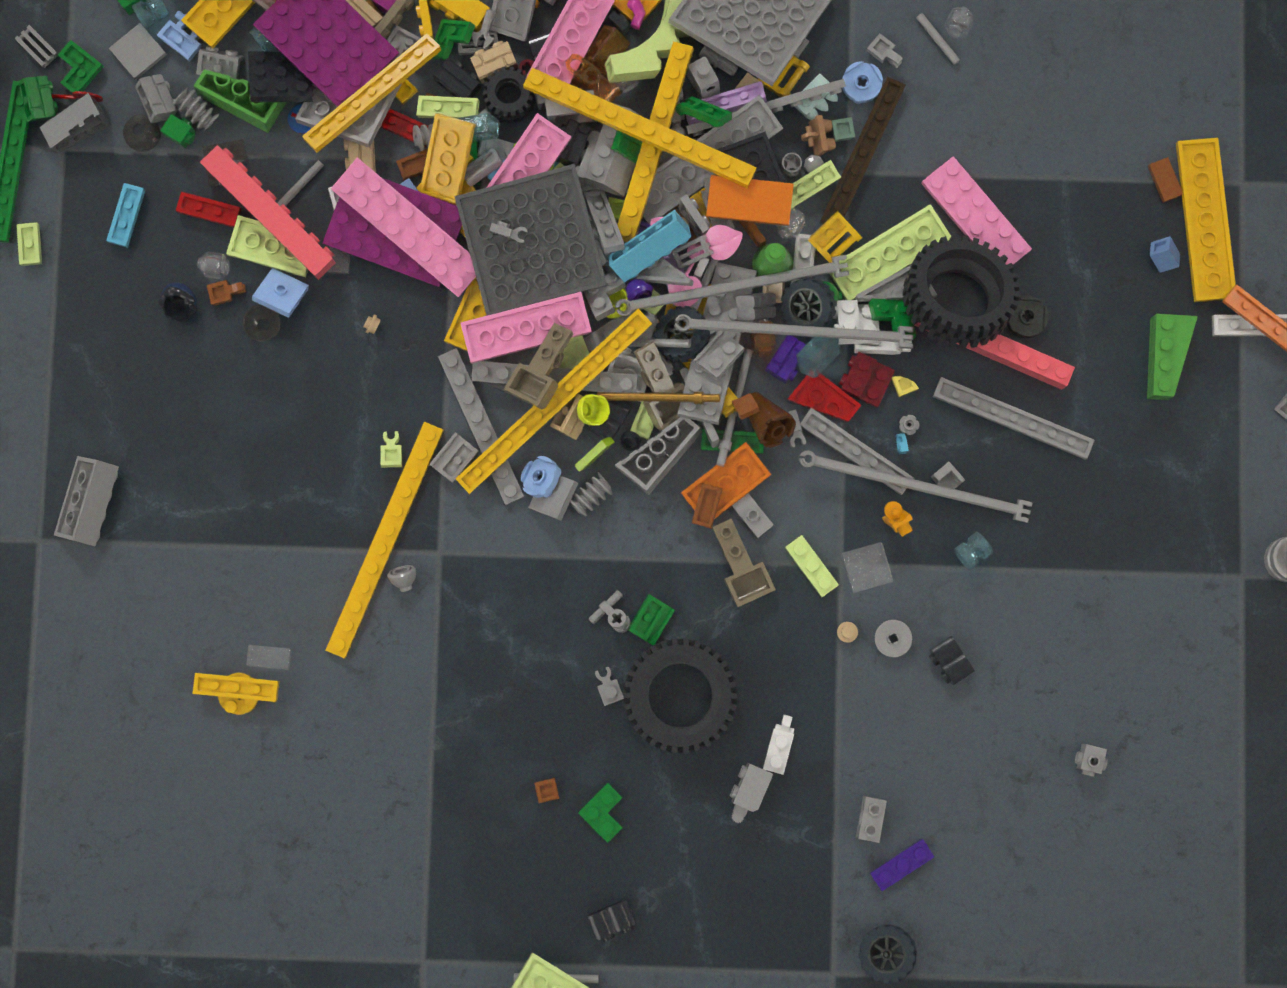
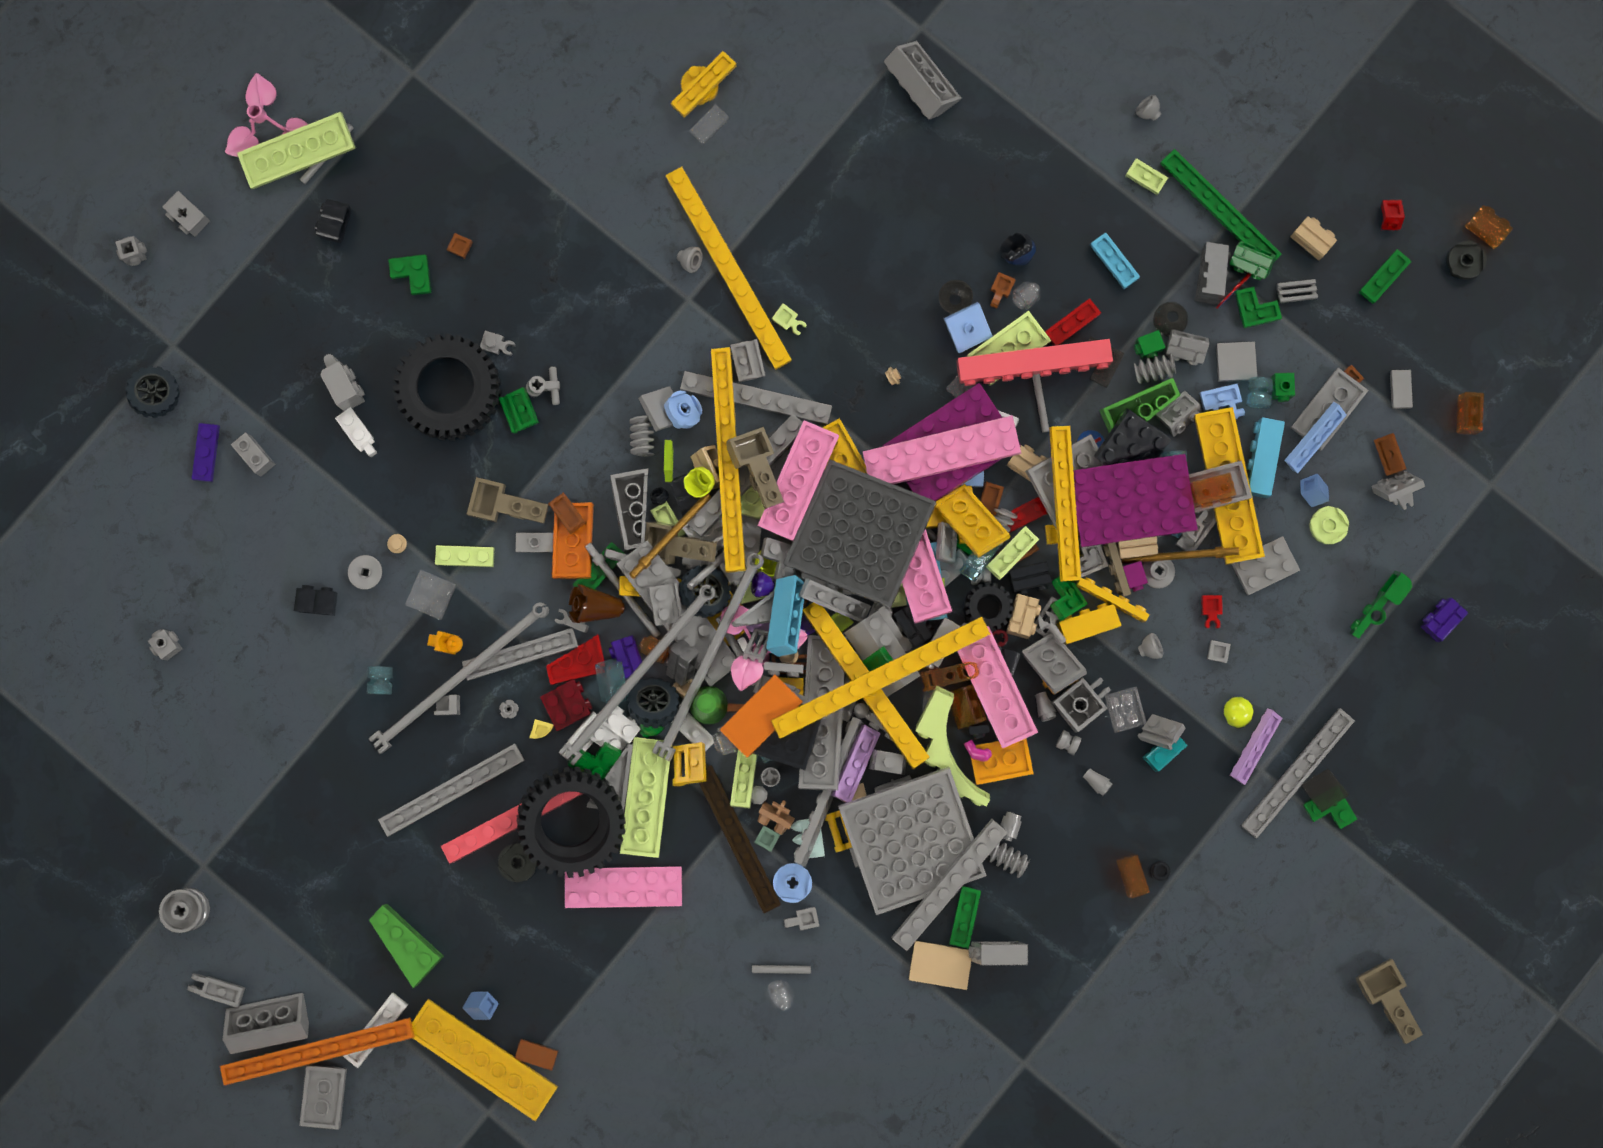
camera: 130 degrees right, 0 degrees up
light grey plate [489,221,528,243] -> none
green plate [676,96,732,128] -> none
dark orange tile [732,393,760,420] -> none
medium azure tile [896,433,909,454] -> none

